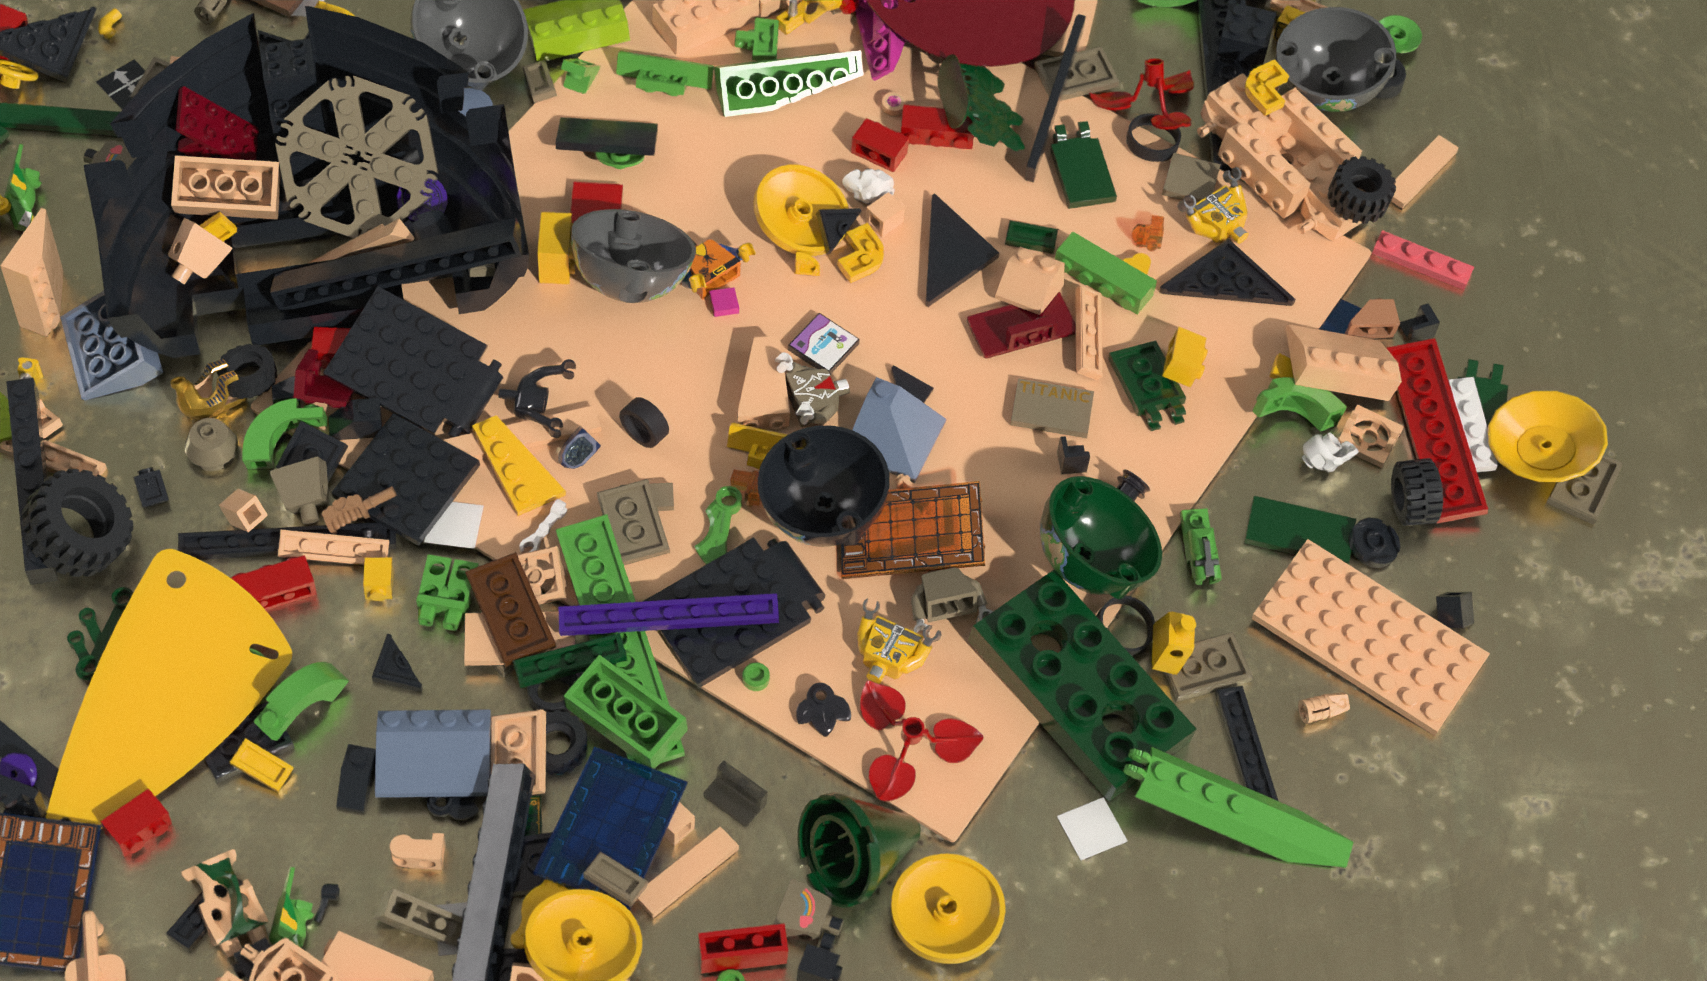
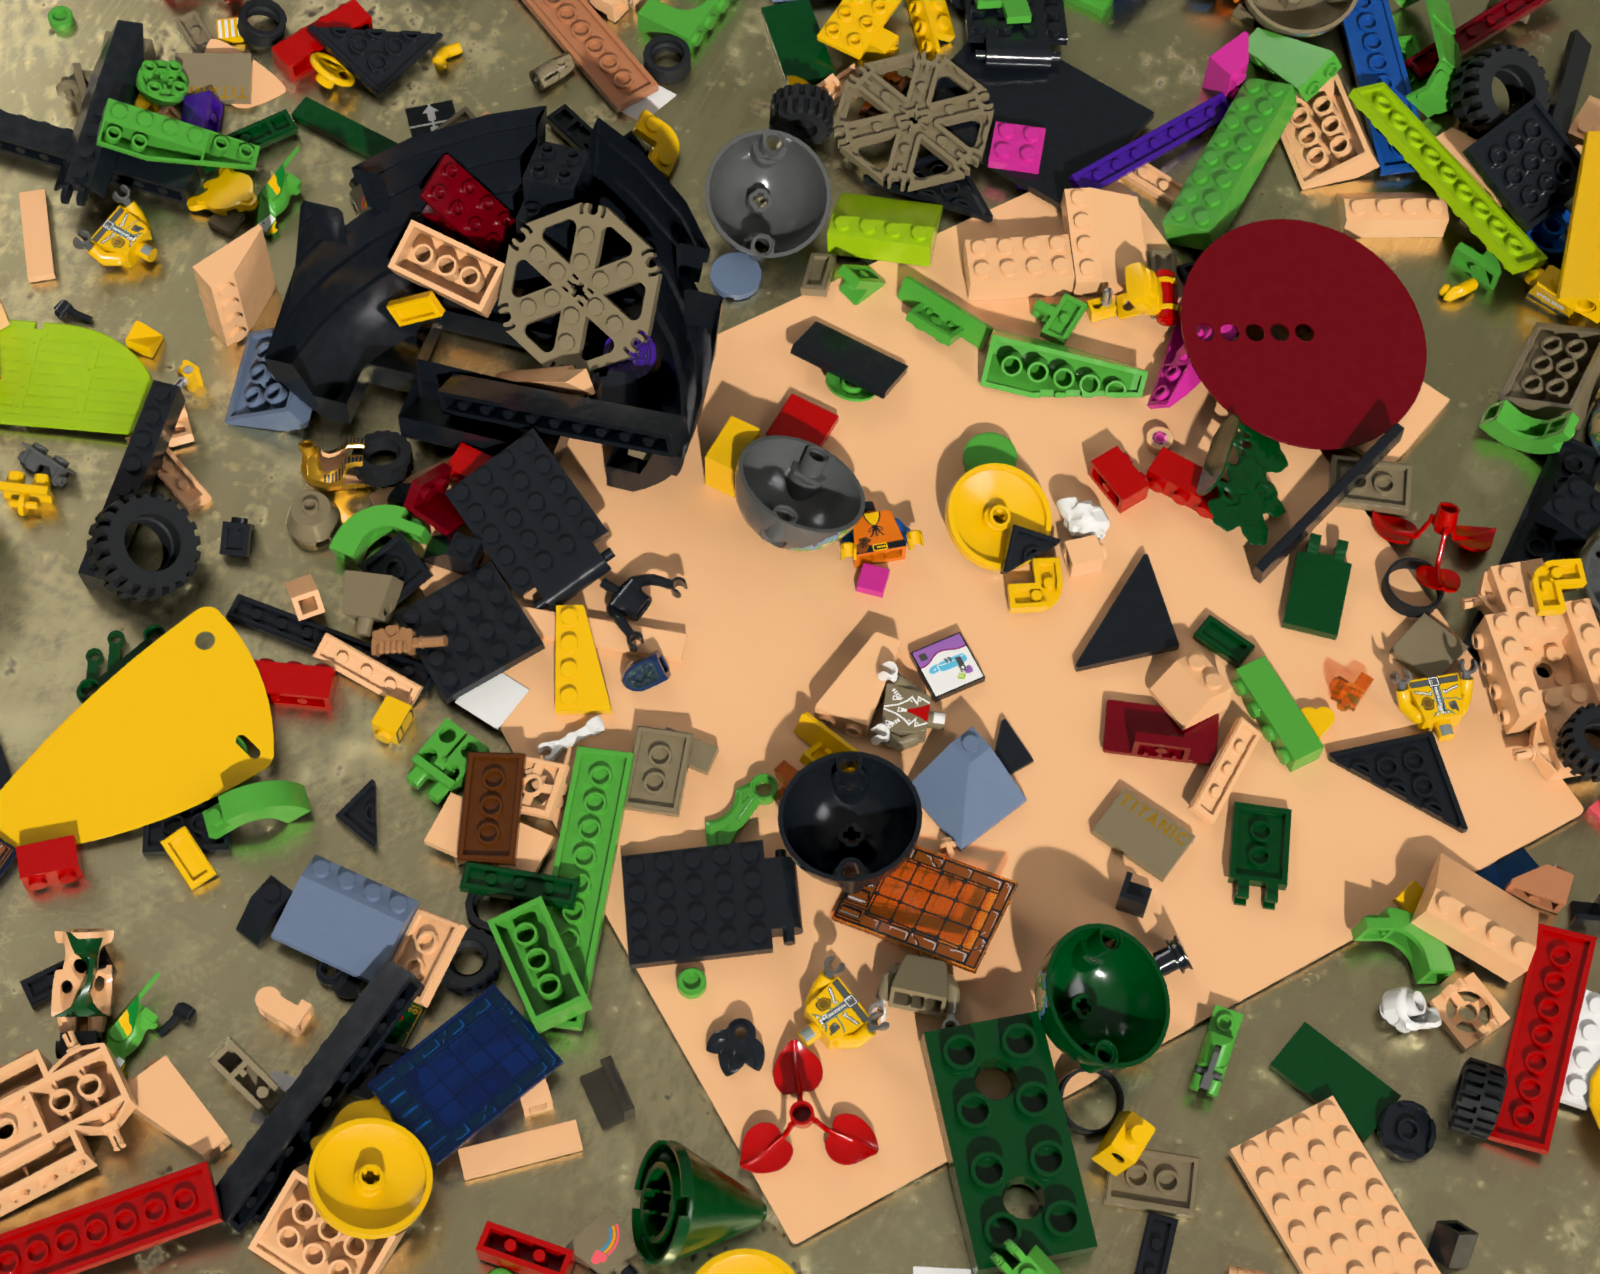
camera: 30 degrees right, 5 degrees up
light nougat torso [168,218,232,285] -> none
dark purple plate [558,593,779,636] -> none
dark tan tile [583,852,648,907] -> none
black tyre [619,397,669,448] -> none
yellow tile [795,252,820,276] -> none
yellow brick [1162,327,1208,387] -> none
none -> bright green tile [963,432,1017,473]

